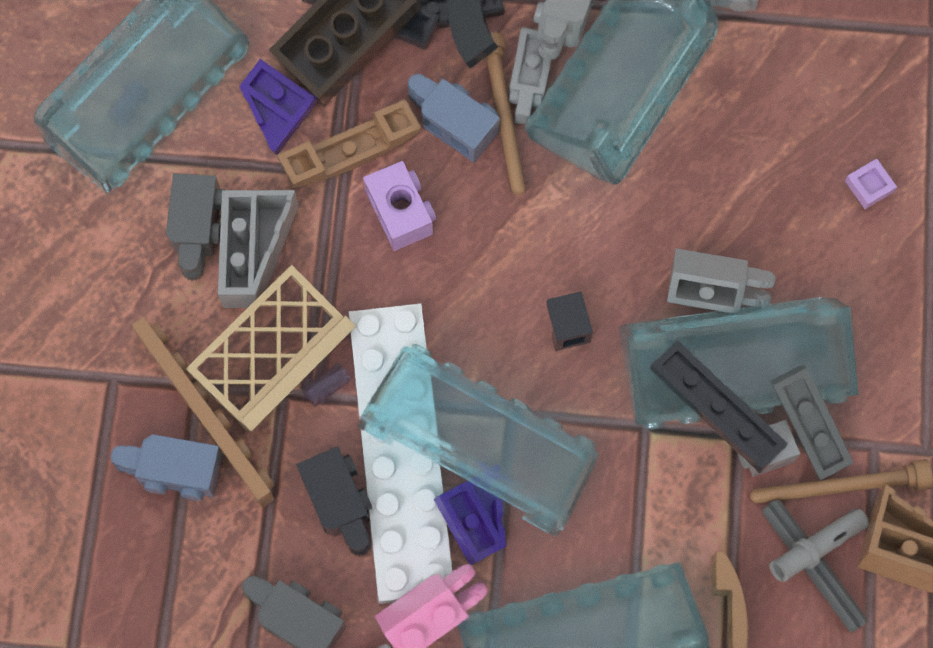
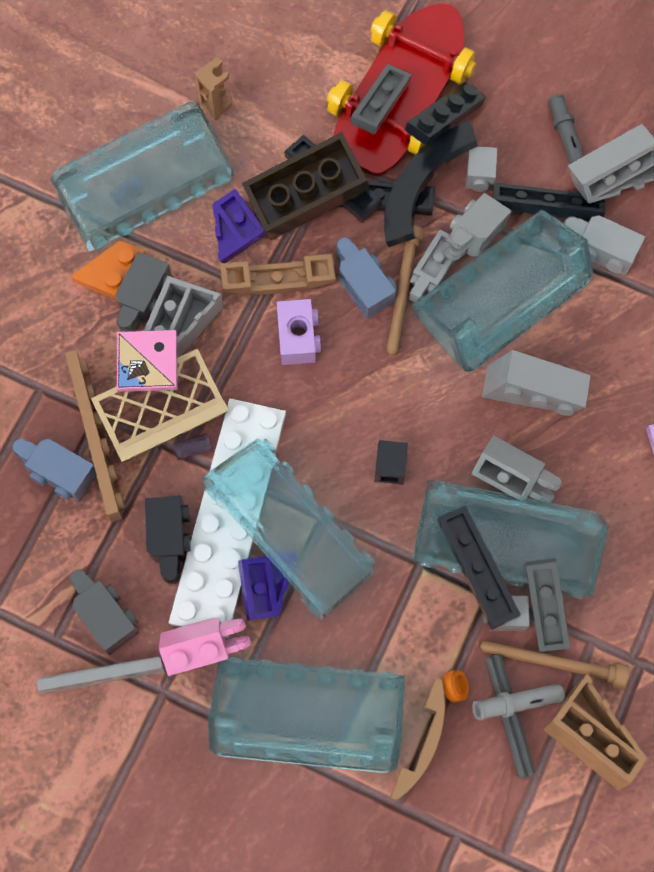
camera: 20 degrees right, 0 degrees up
none -> orange wing [71,240,146,300]
none -> tile [117,330,178,392]
none -> orange tile [442,670,469,703]
none -> light grey wedge [482,350,591,416]

